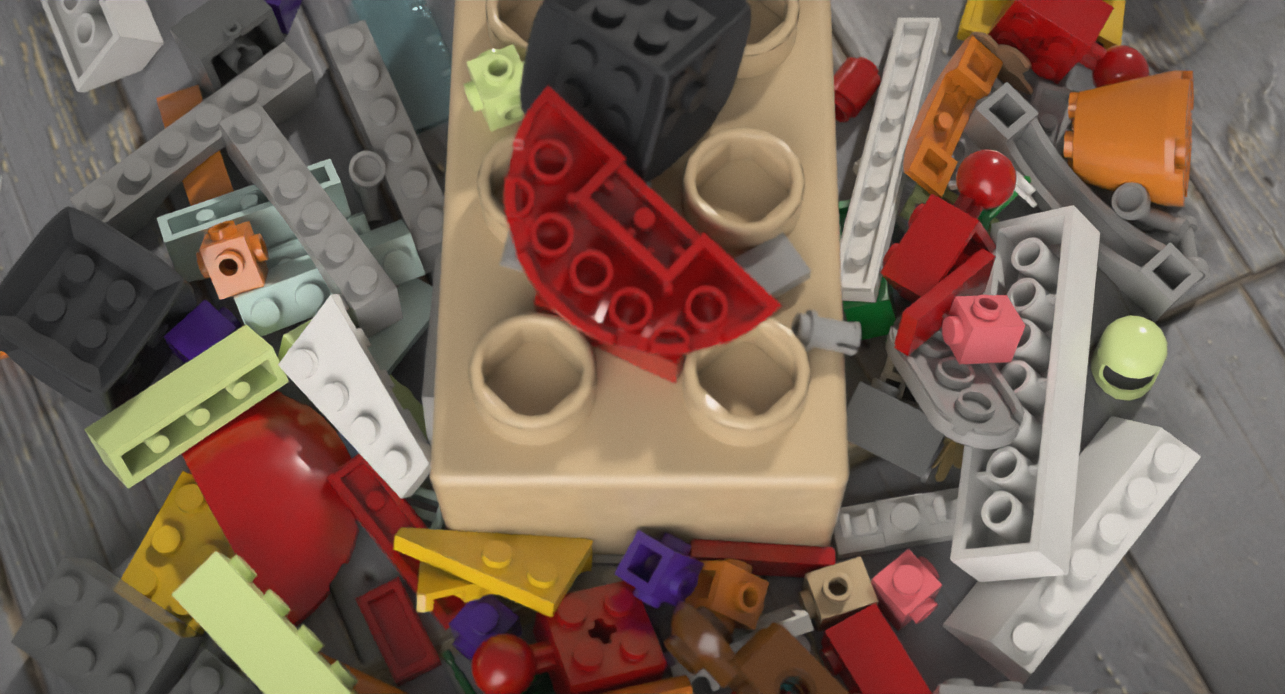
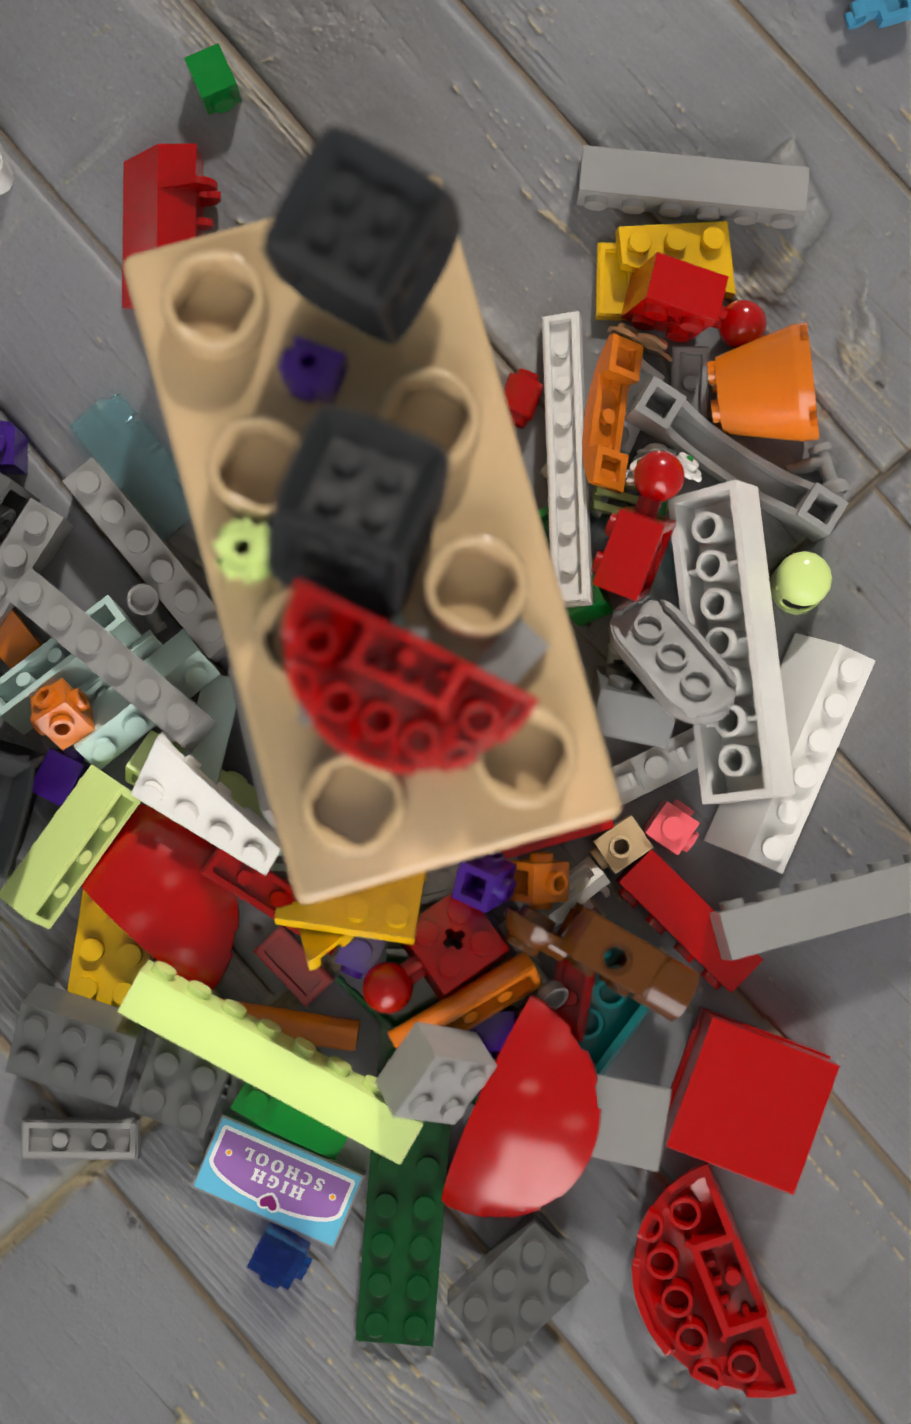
camera: 20 degrees left, 20 degrees up
light grey pin [791,310,861,355] -> none
red tile [894,248,996,356] -> none
coral brick [942,294,1025,365] -> none
light grey piece [1112,182,1189,237] -> none

